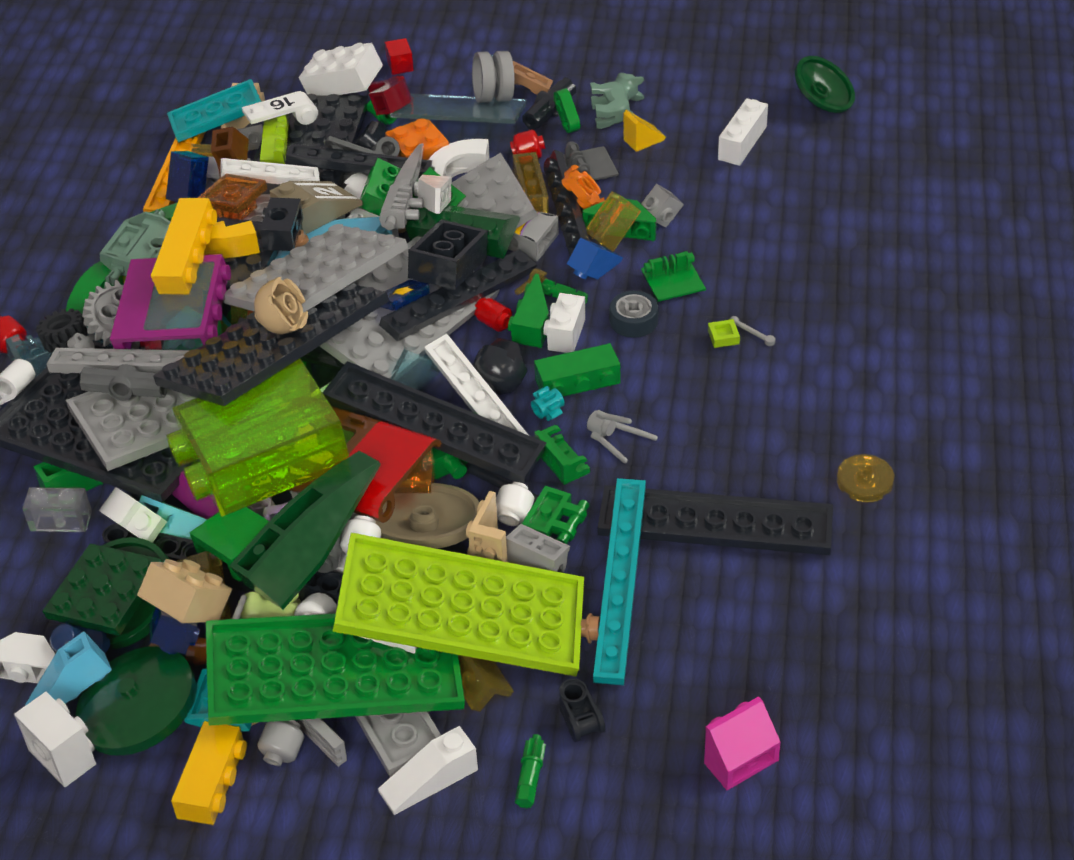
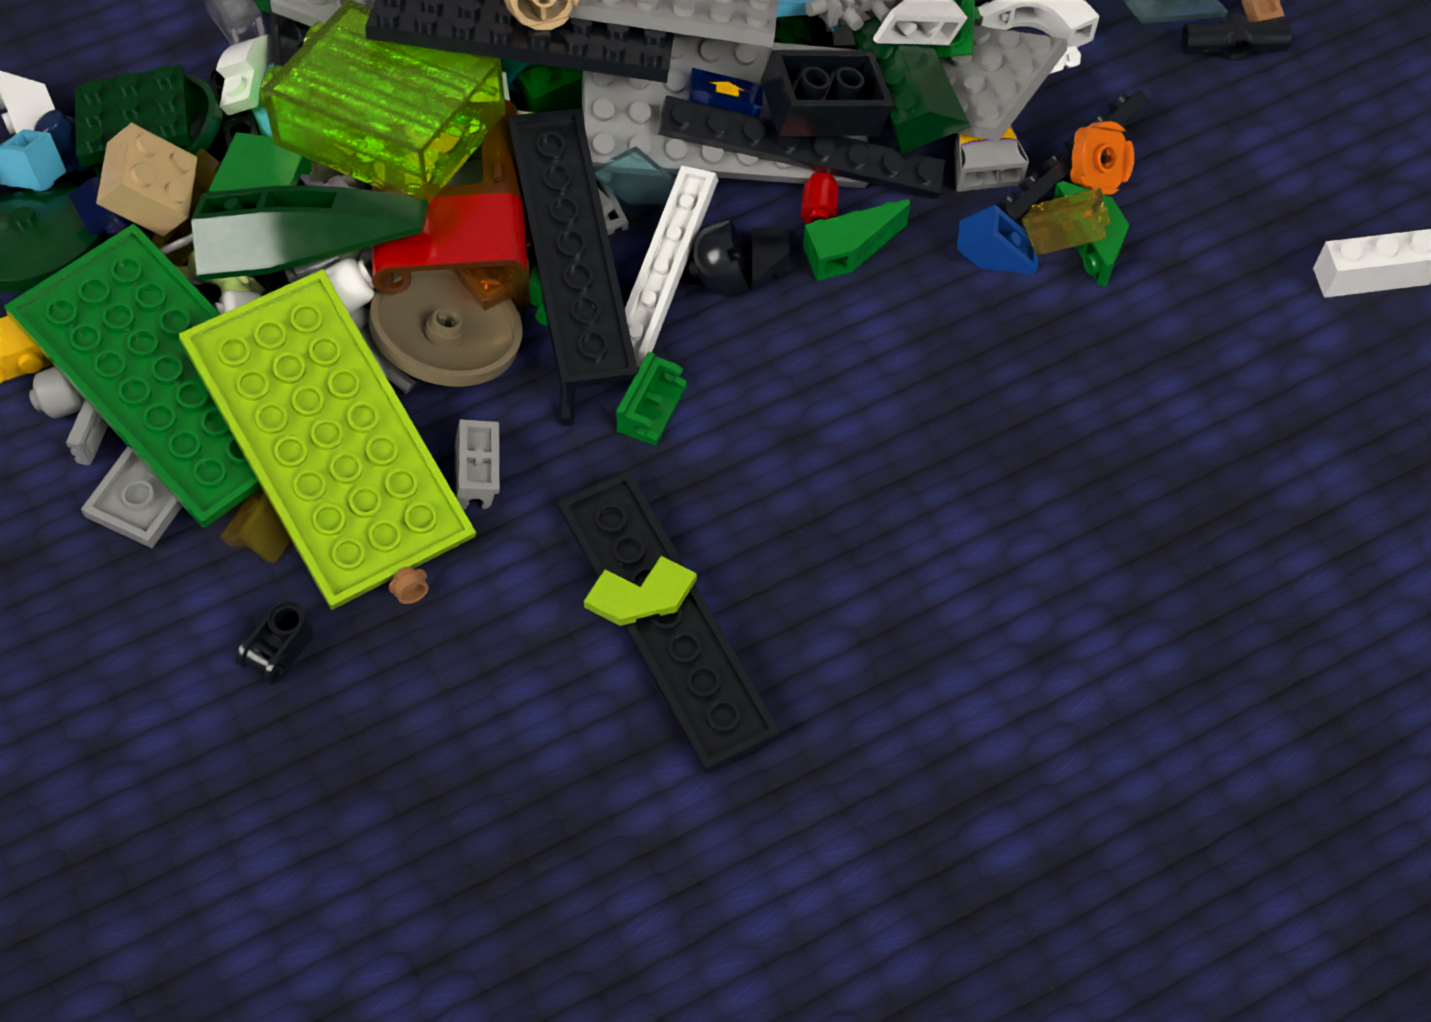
camera: 50 degrees right, 15 degrees up
white slope [378,726,478,815] -> none
tan bracket [466,491,508,562] -> none
white head [496,482,534,526] -> none
red head [510,130,546,163] -> none
clear yellow brick [512,152,548,213] -> none
green piece [514,734,546,808] -> none
clear yellow hand [515,269,548,295] -> none
green plate [522,486,589,544] -> none
teal gear [531,386,565,421] -> none
green brick [534,343,621,396] -> none
green axle [541,279,588,304] -> none
white brick [543,293,585,353] -> none
green beam [553,88,581,133] -> none
dark grey hinge [563,141,619,180] -> none
light grey plant [587,410,658,463] -> none
sand green animal [590,73,644,129] -> none
teal plate [593,478,646,685] -> none
black wheel [609,290,658,338] -> none
yellow slope [623,110,666,152] -> none
light grey brick [641,184,684,227] -> none
green hinge [641,251,706,301] -> none
slope [704,696,781,790] -> none
lime plate [708,319,740,348] -> none
light grey hinge [729,316,775,346] -> none
clear yellow plate [837,454,895,502] -> none
none -> lime tile [584,556,697,626]

